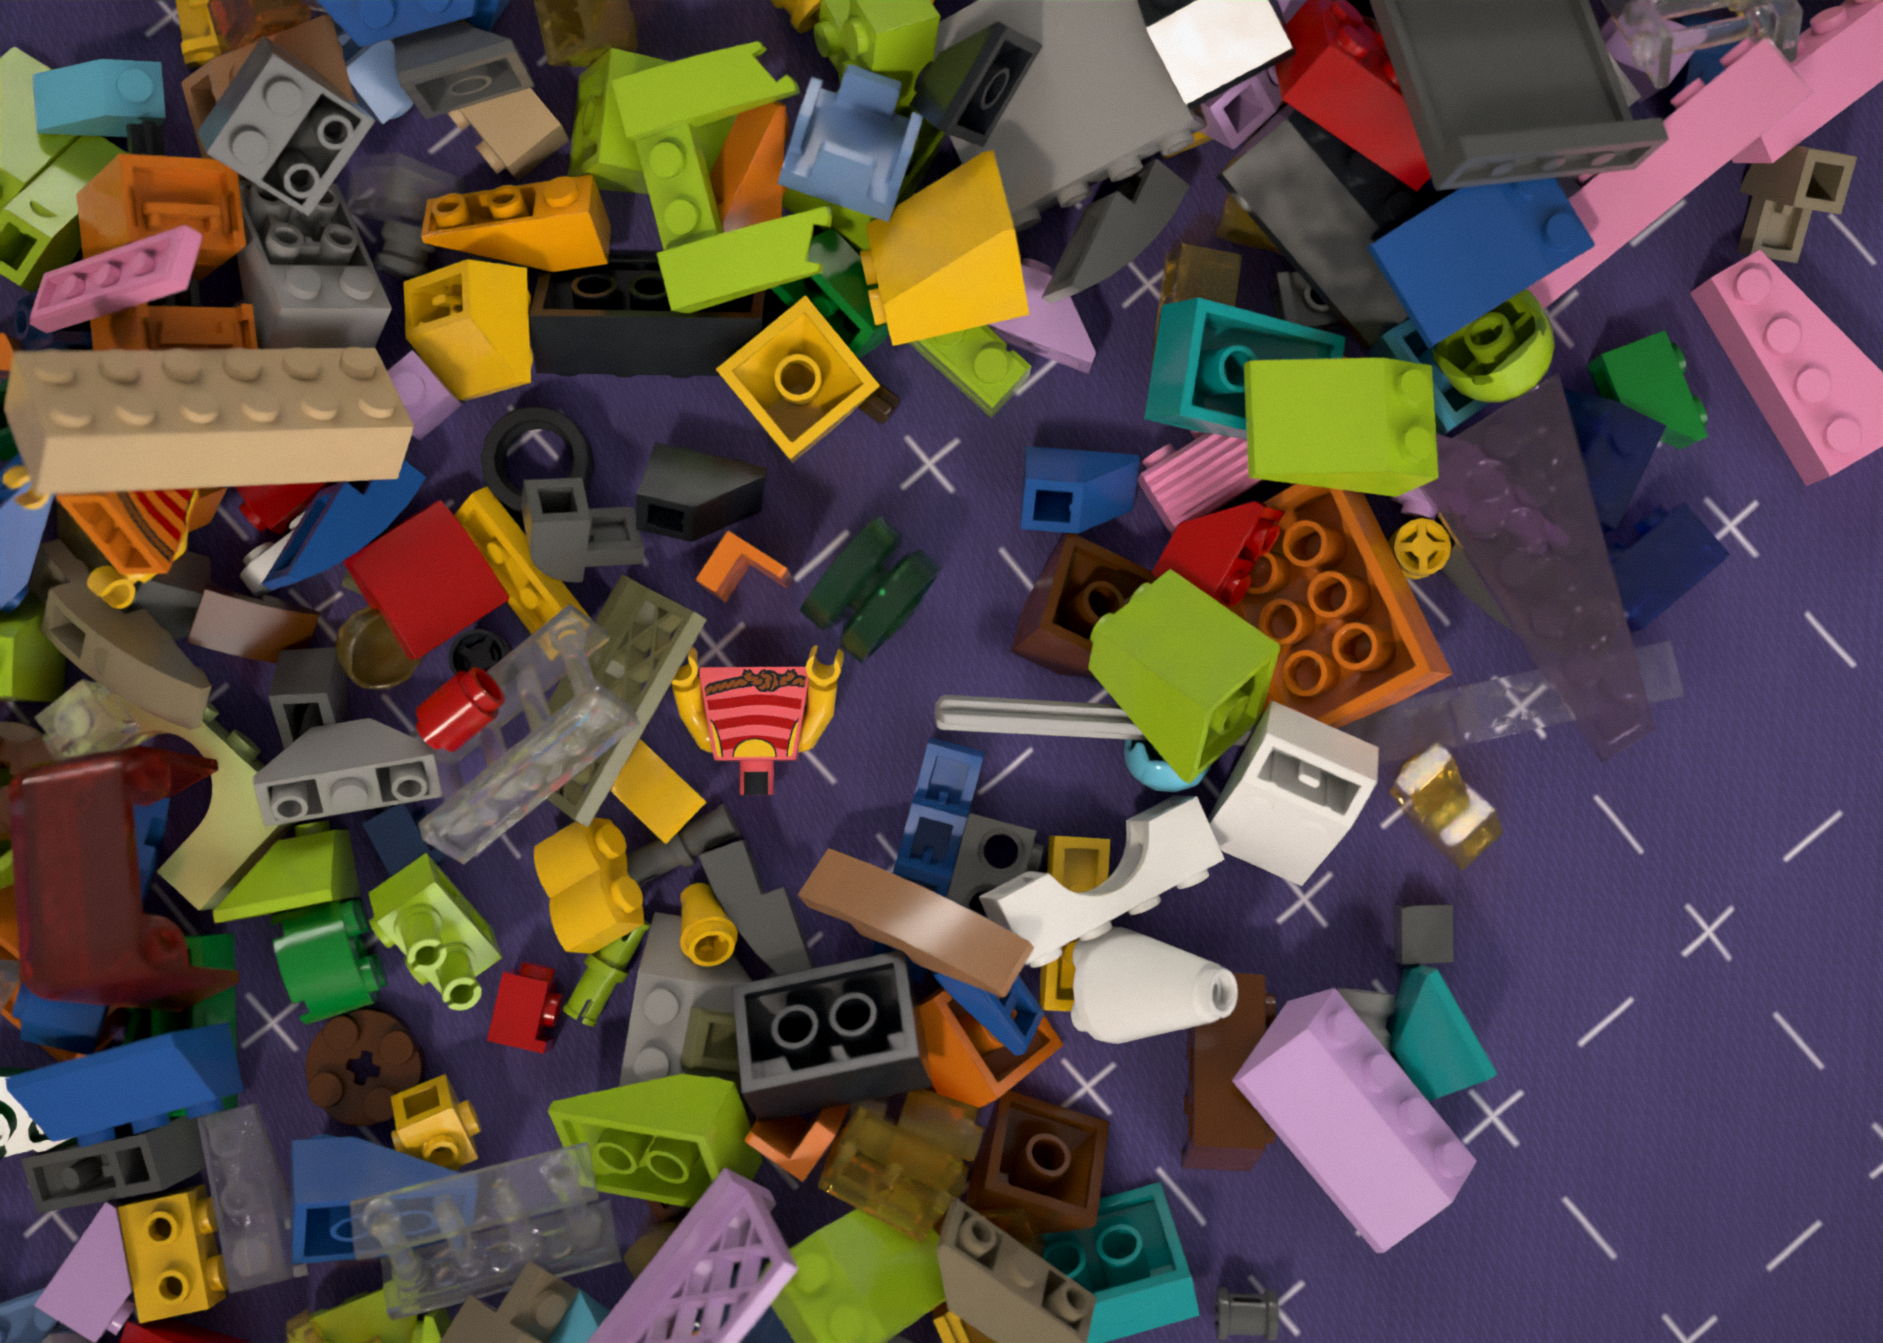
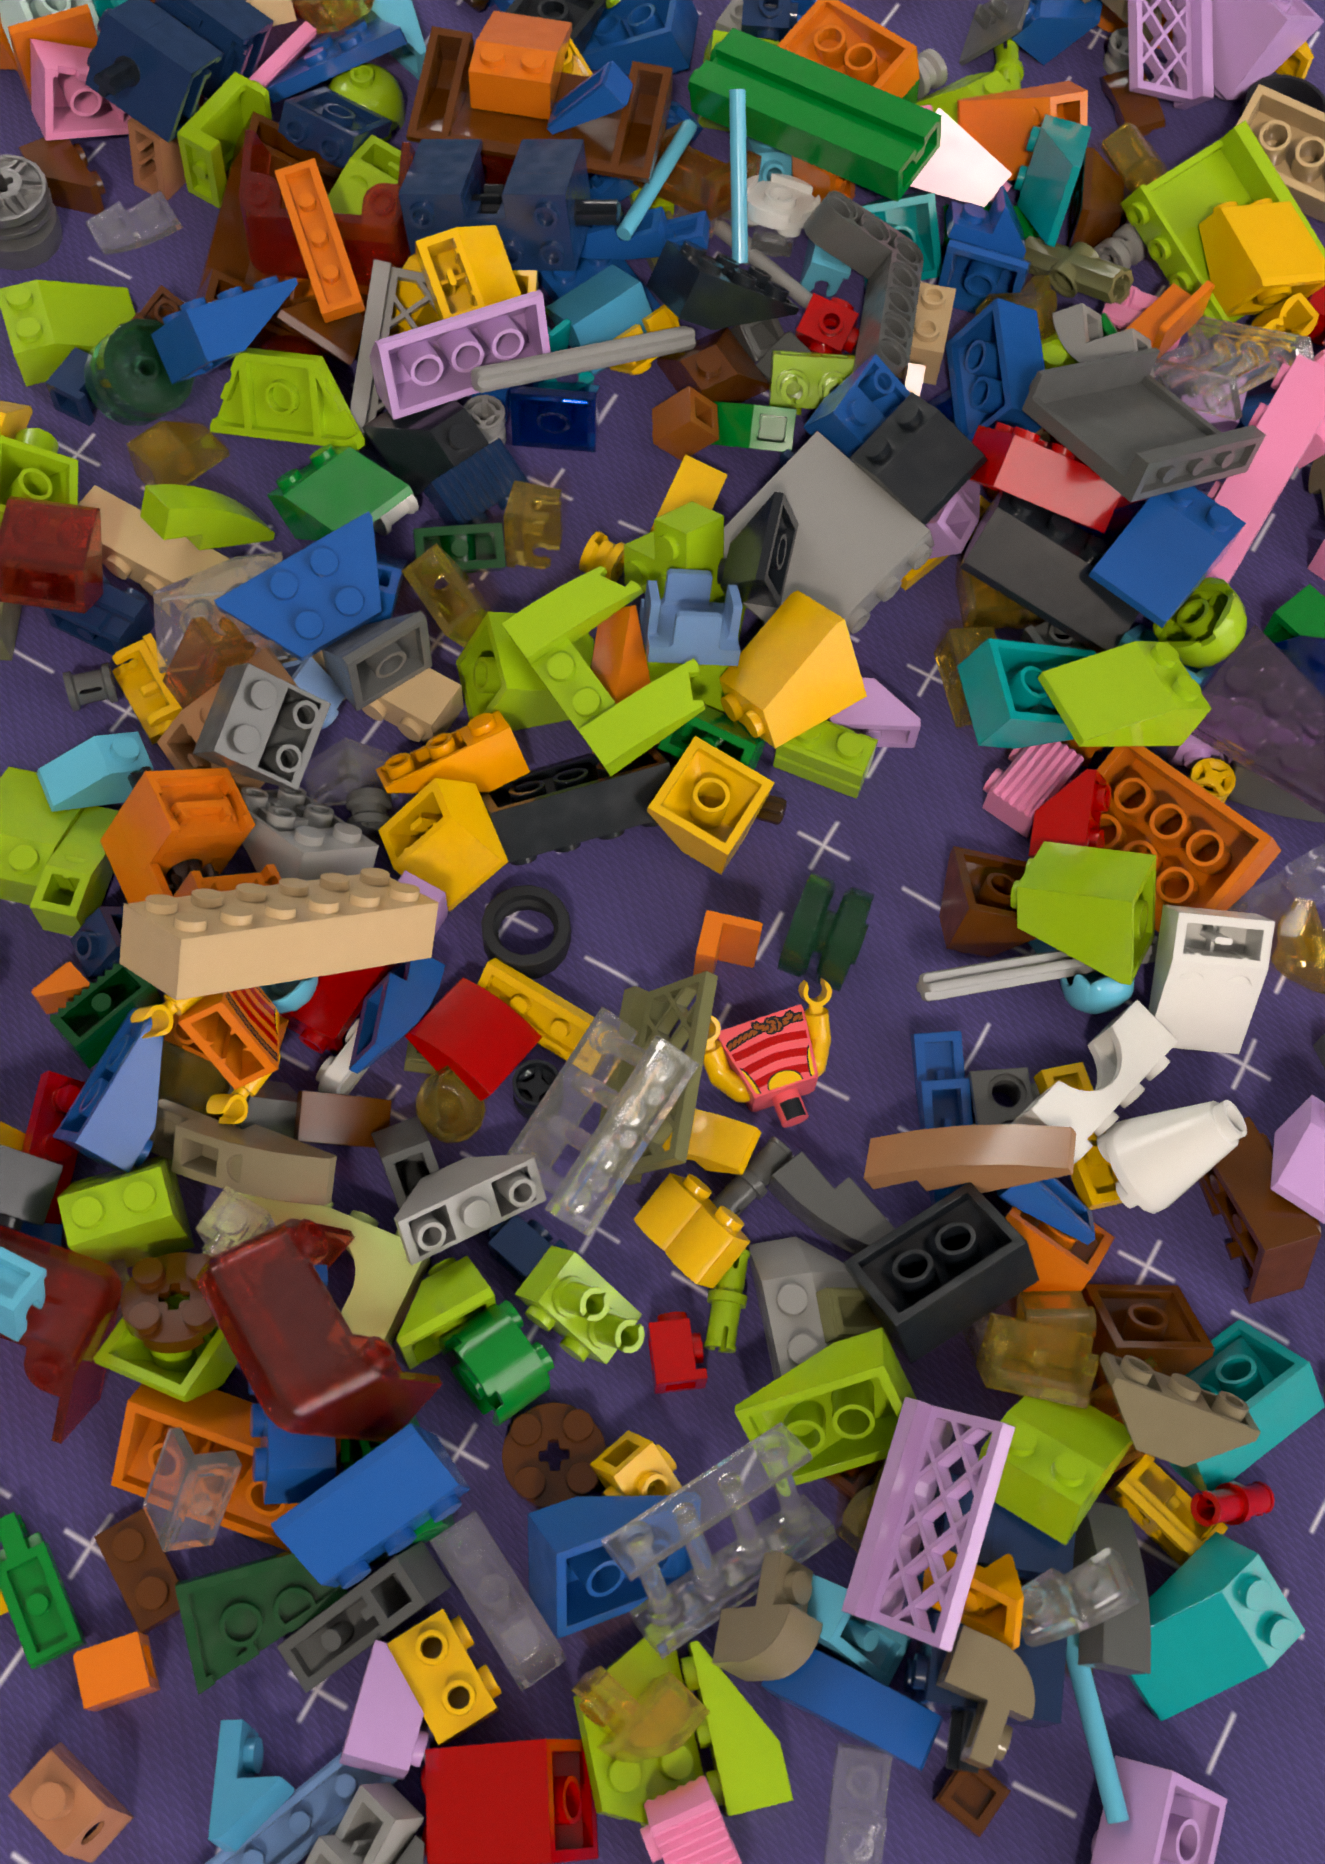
camera: 25 degrees left, 20 degrees down
bright pink tile [29,225,203,333] -> none
red brick [416,667,505,752] -> none
dark grey brick [521,477,644,583] -> none
black slope [636,442,767,542] -> none
yellow cone [680,883,738,966] -> none
orange panel [745,1103,851,1182] -> none
blue slope [1020,446,1140,534] -> none
dark grey slope [1042,159,1190,304] -> none

